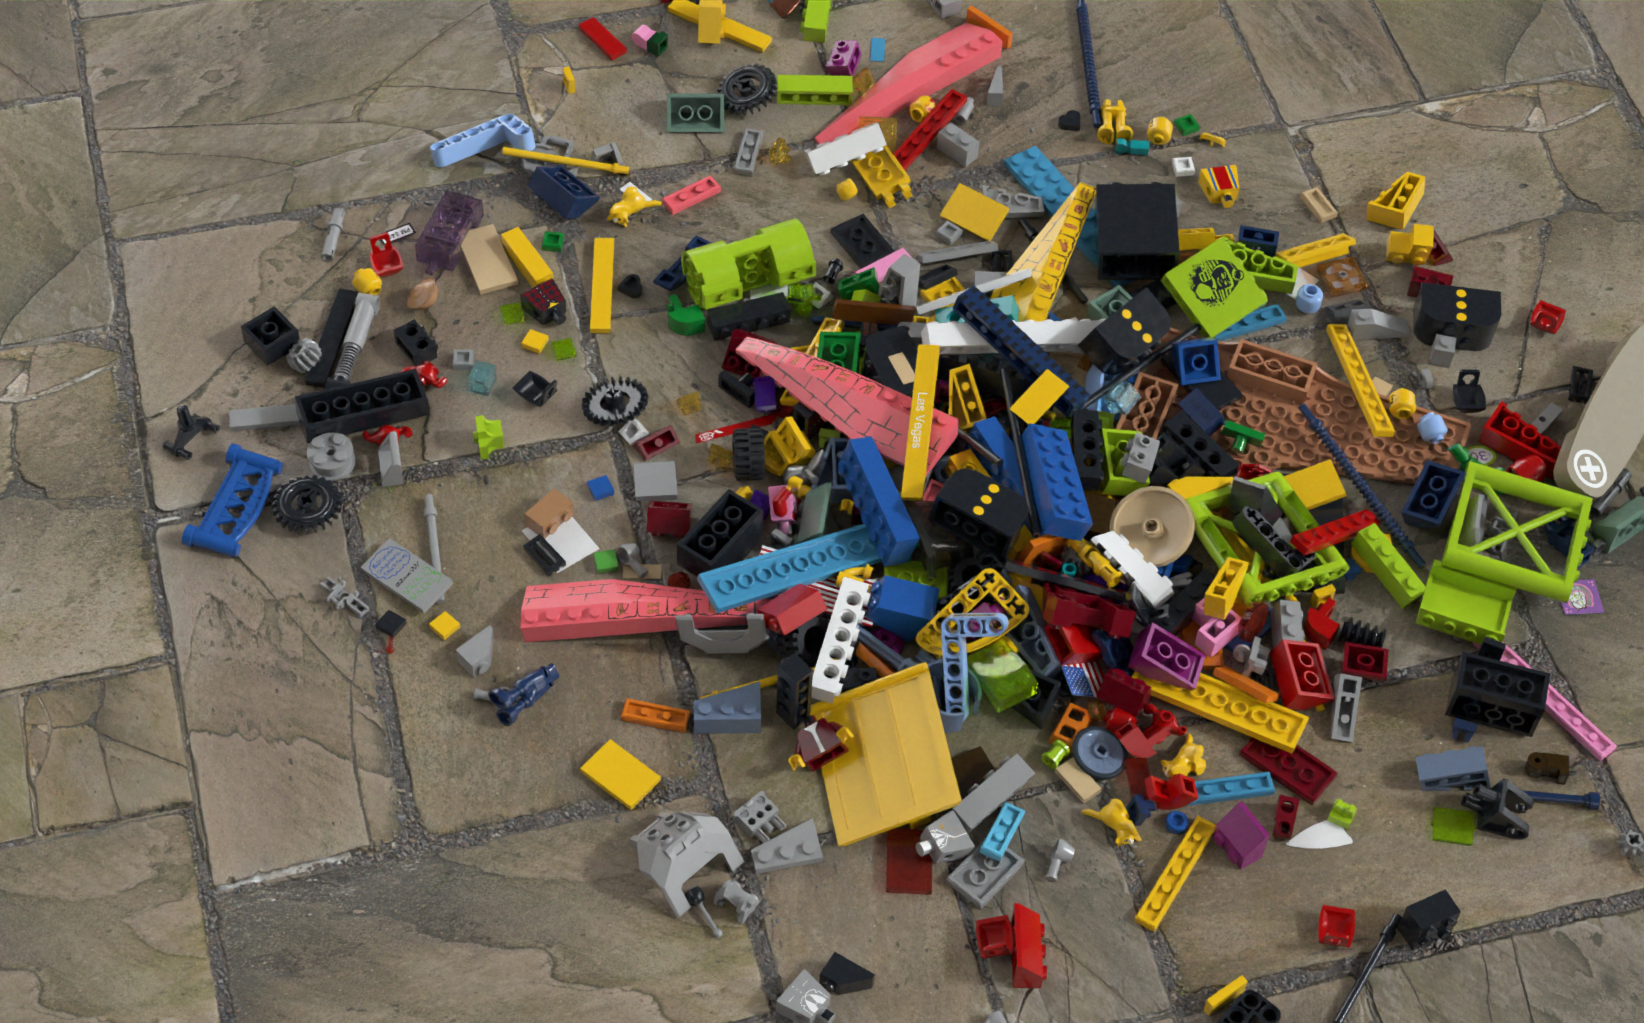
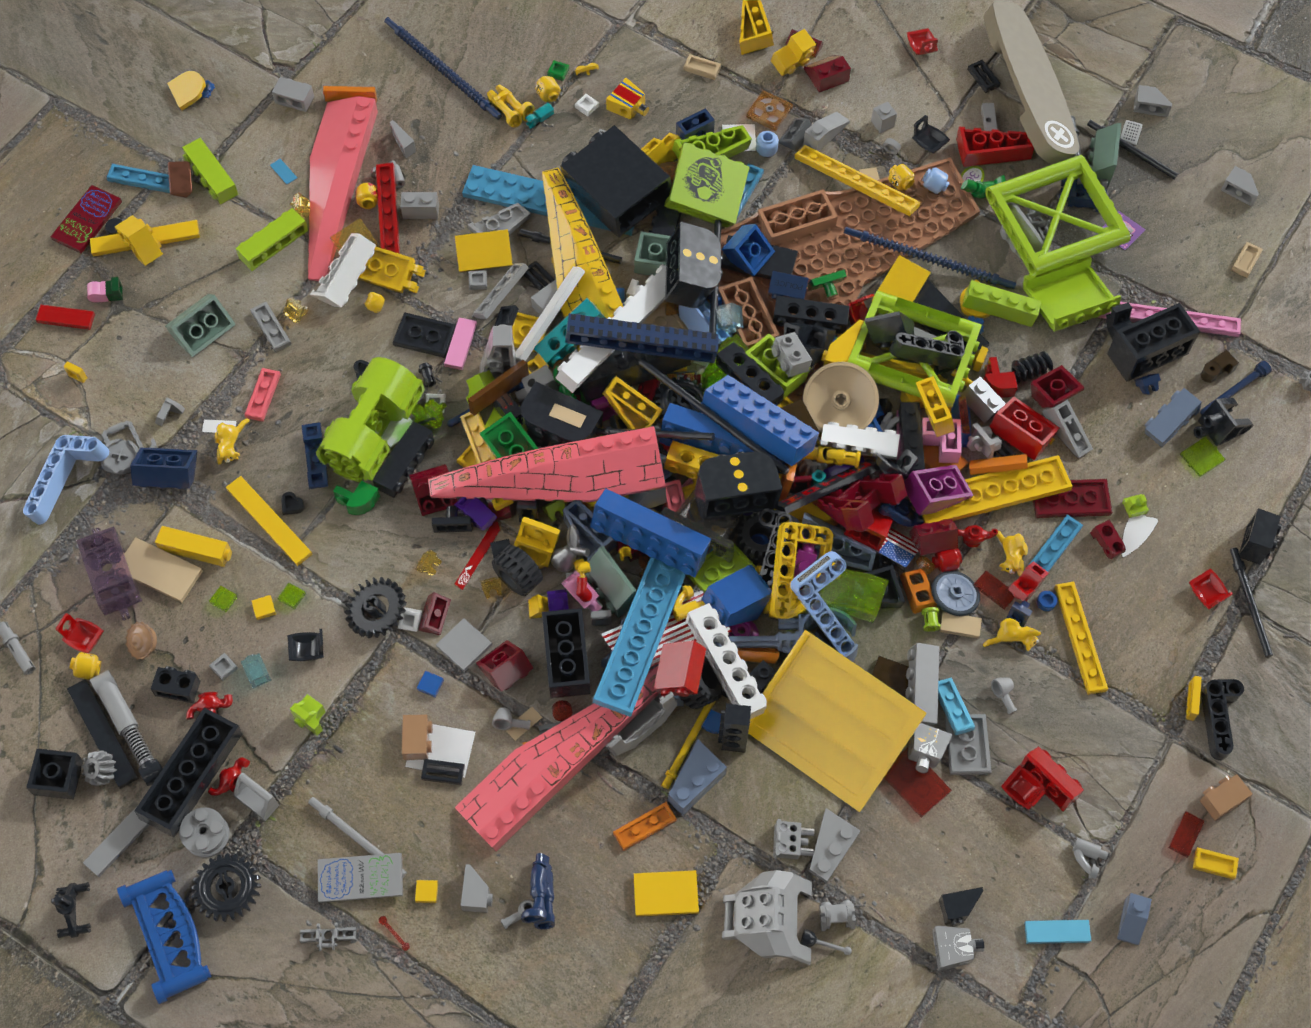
camera: 40 degrees left, 10 degrees up
black tile [375,610,407,638] -> none
sticker [380,223,416,245] -> none
yellow bar [502,147,629,175] -> none
black torso [520,278,566,325] -> none
green tile [542,231,564,252] -> none
bright green tile [594,549,619,574] -> none
black gear [717,63,778,116] -> none
dark red torso [788,715,854,772] -> none
magenta brick [826,40,862,79] -> none
green bracket [838,267,880,300] -> none
yellow tile [901,345,940,501] -> none
yellow sticker [1010,369,1069,424] -> none
black tile [1058,110,1081,131] -> none
red brick [1114,720,1170,758] -> none
magenta slope [1213,801,1269,870] -> none
yellow fence [1275,233,1356,268] -> none
red plate [1290,509,1381,556] -> none
dark blue slope [1401,460,1466,530] -> none
black brick [1413,282,1502,351] -> none
red piece [1506,455,1546,483] -> none

